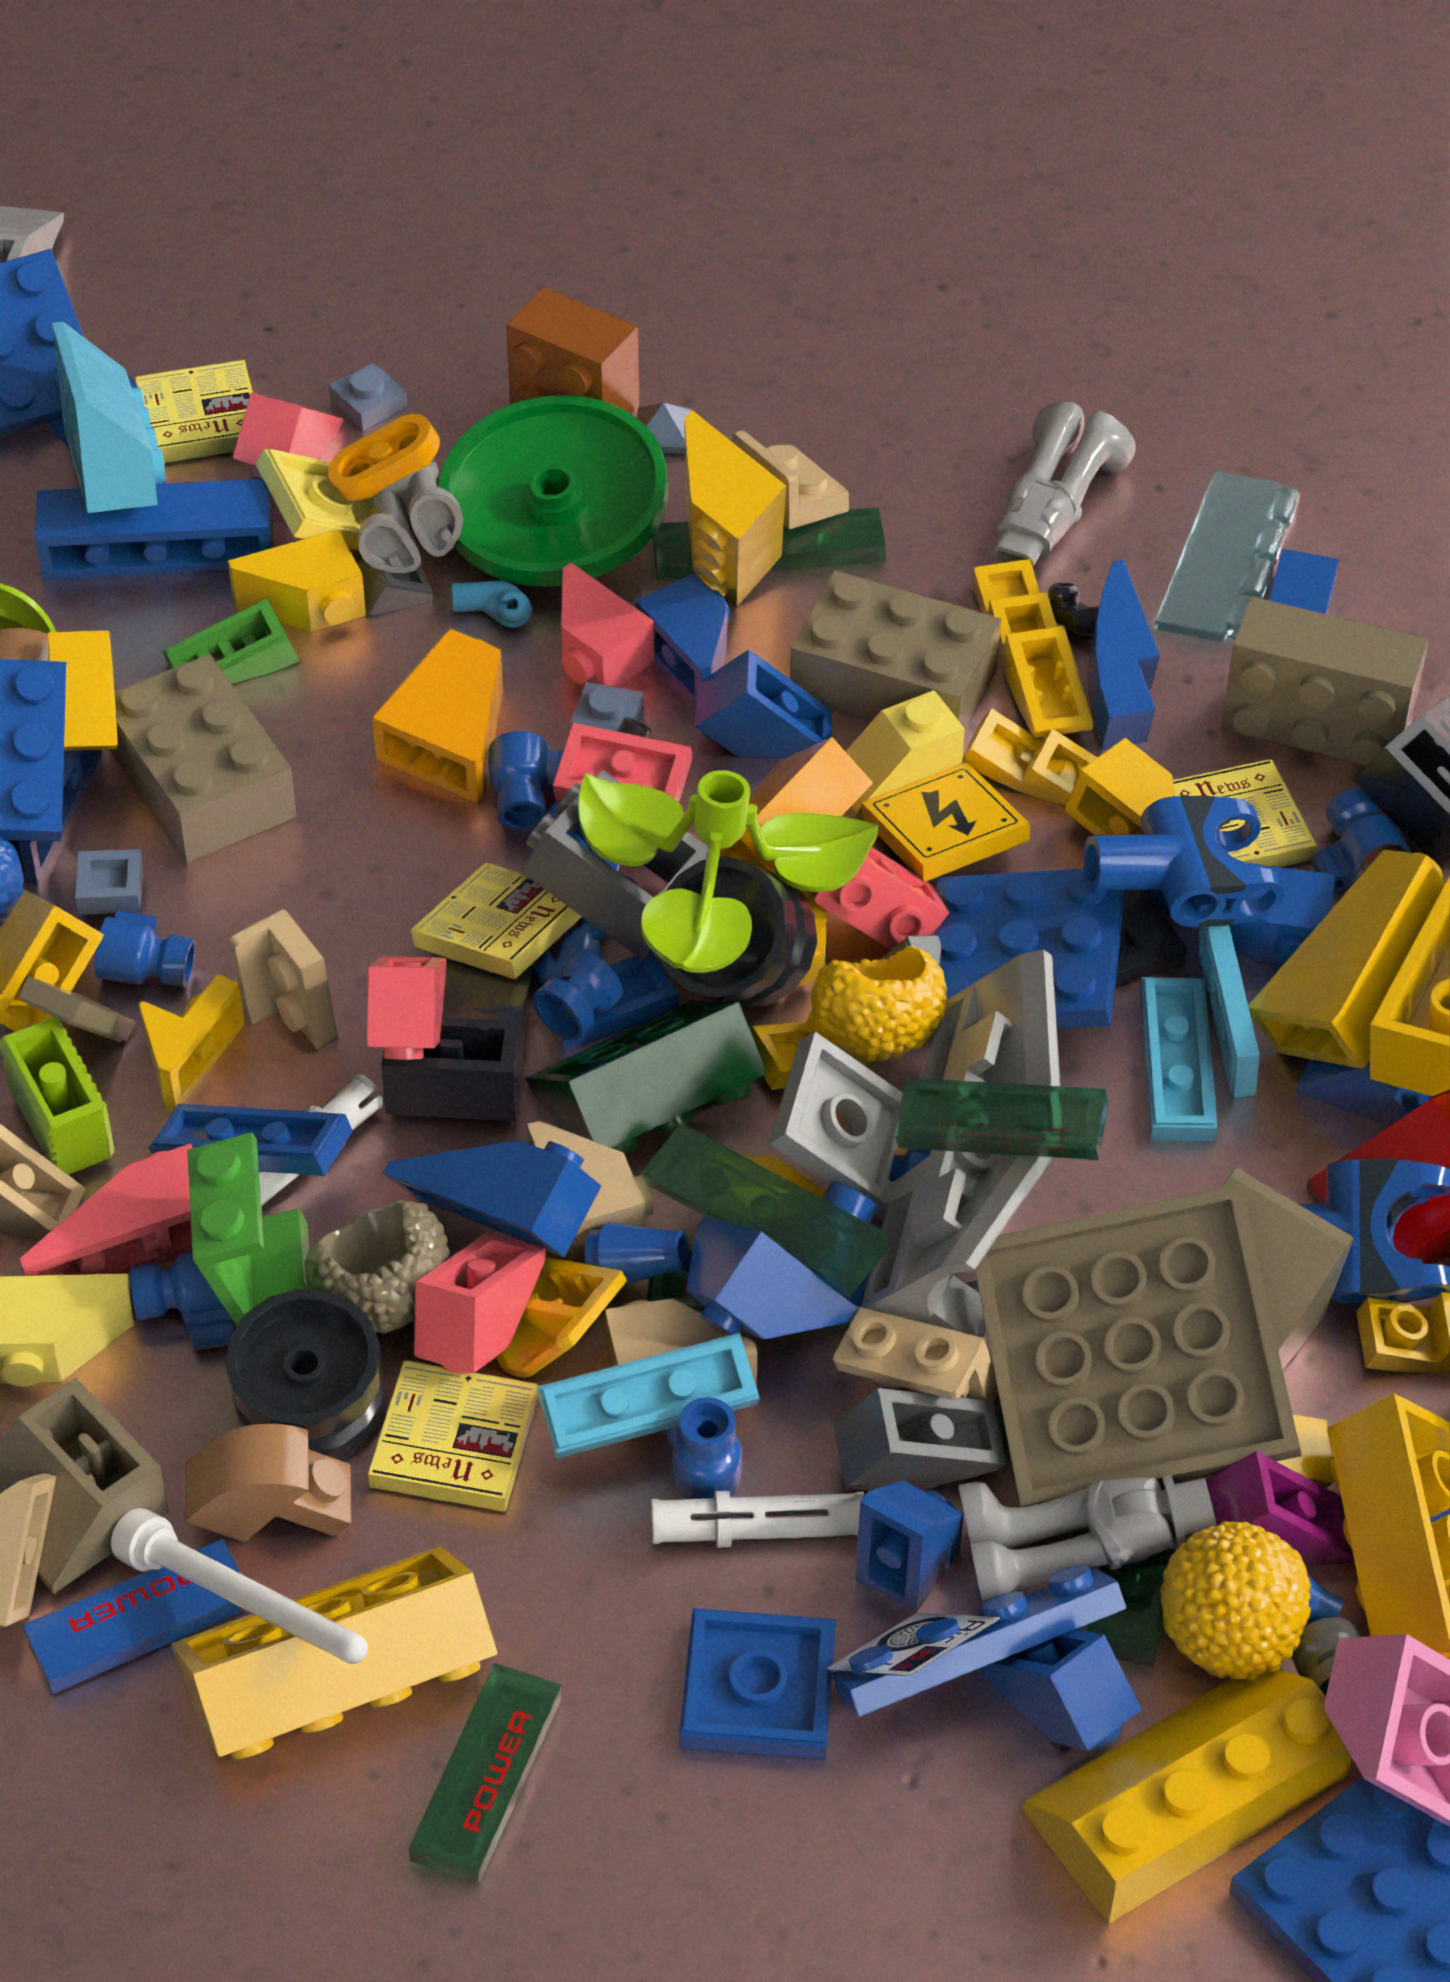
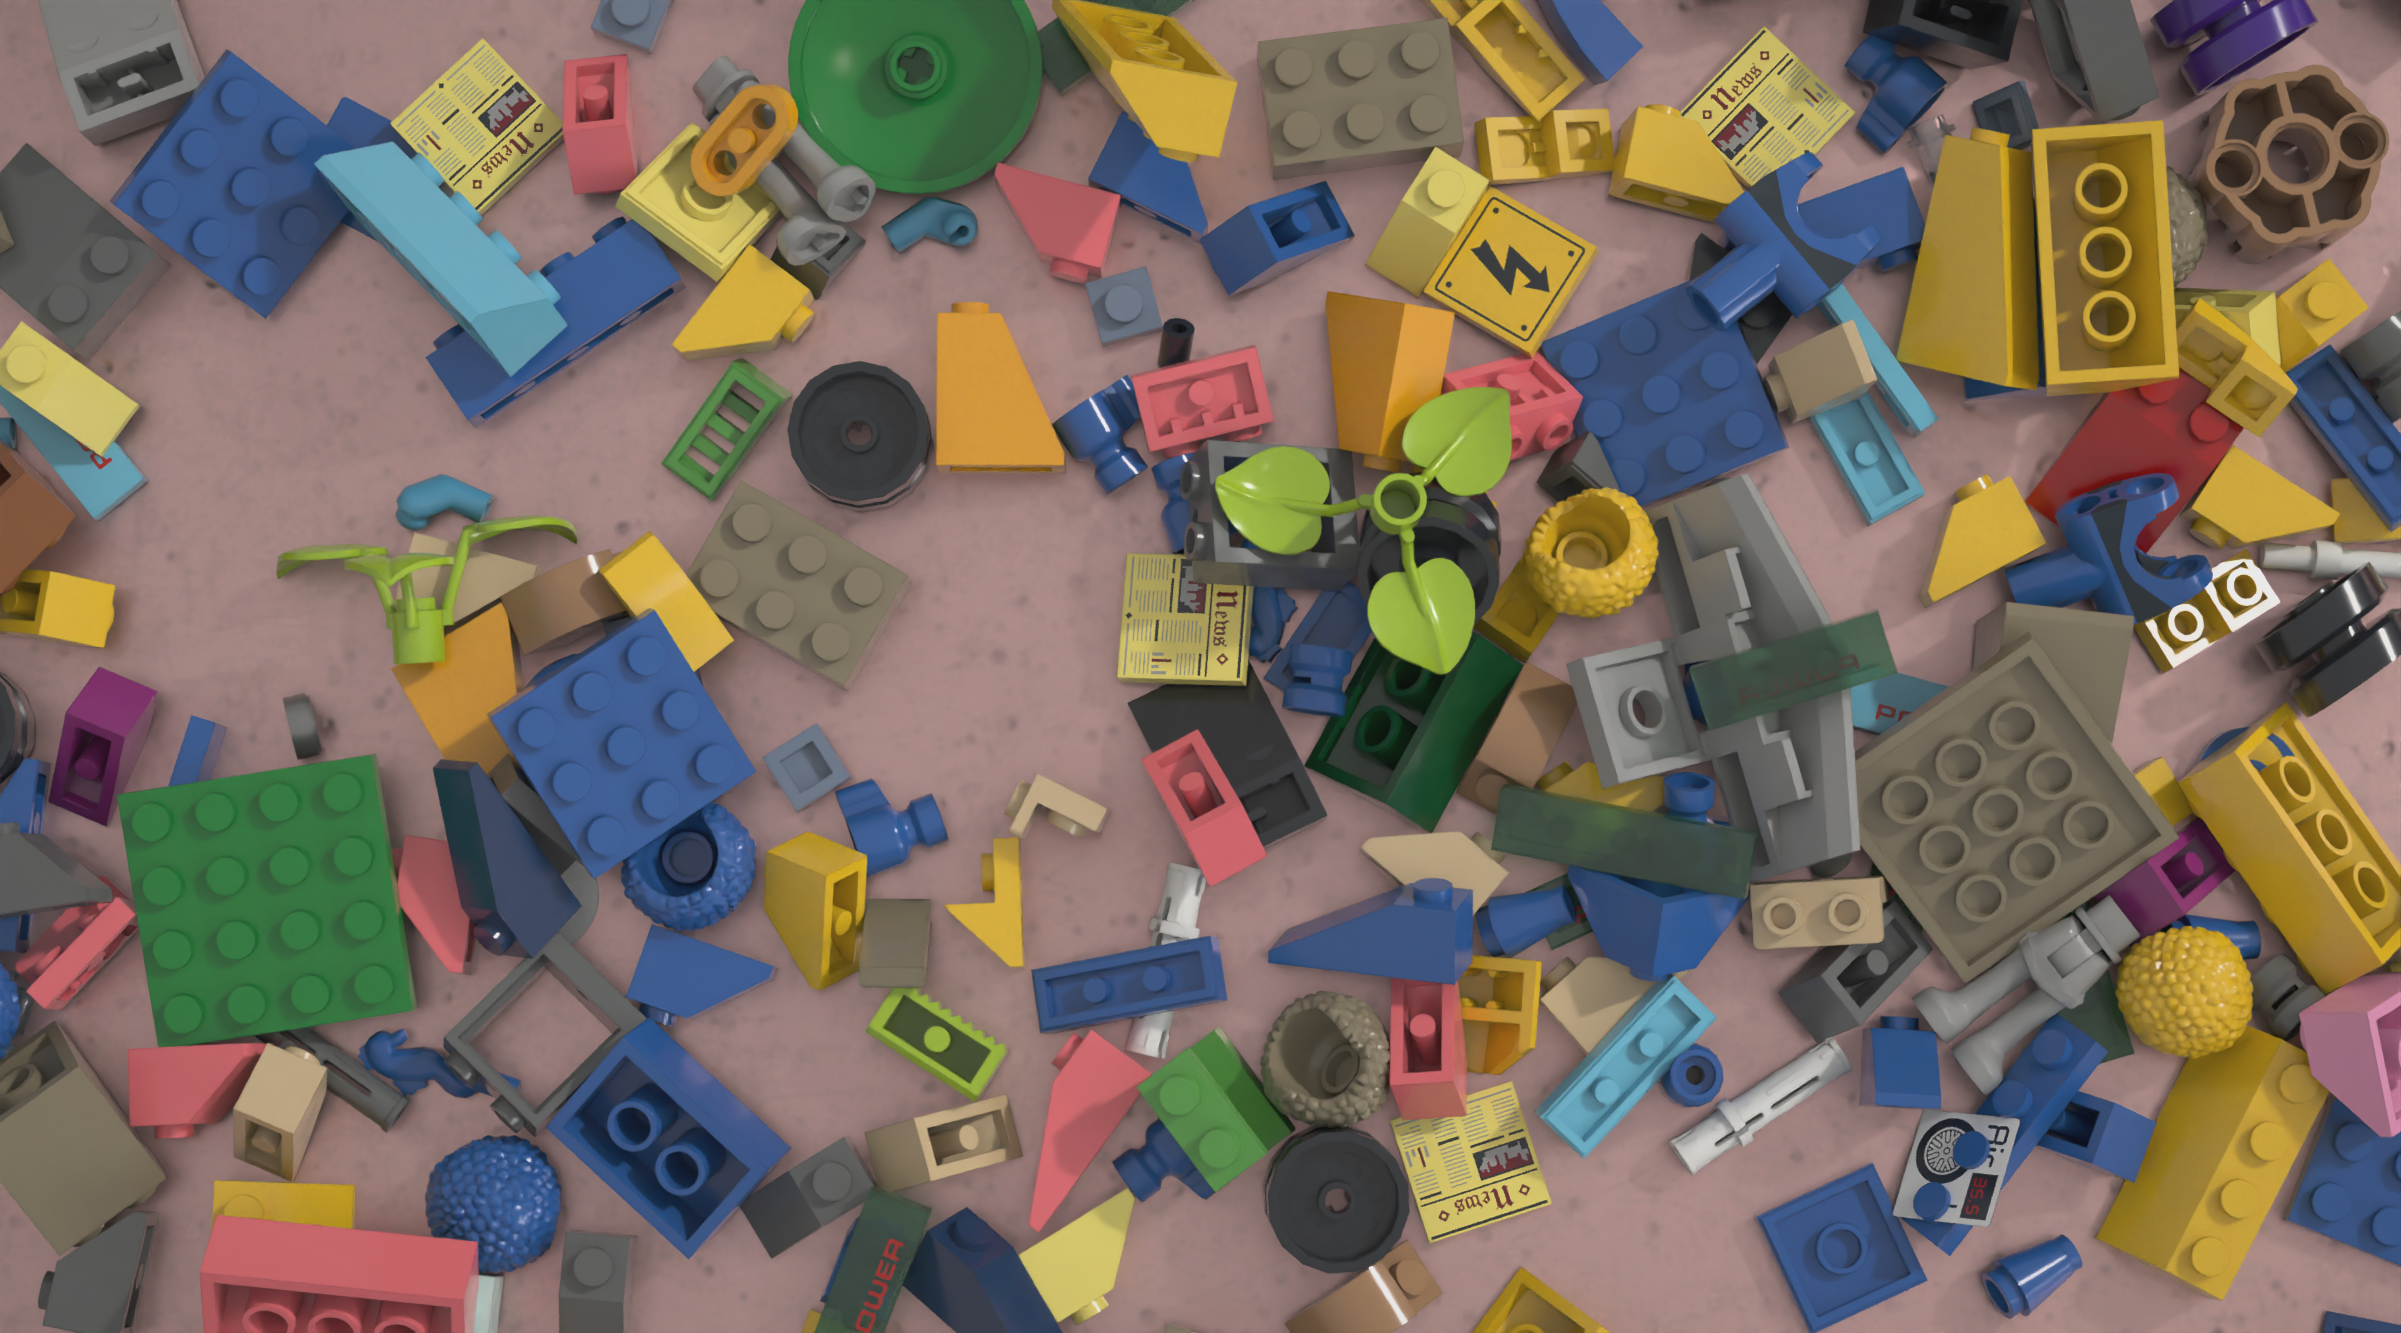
camera: 30 degrees left, 35 degrees up
none -> black wheel [787,361,933,512]
none -> medium nougat brick [1456,662,1577,823]
none -> tan slope [1763,319,1877,424]
none -> yellow slope [1919,474,2046,608]
none -> blue cone [1982,1234,2083,1319]

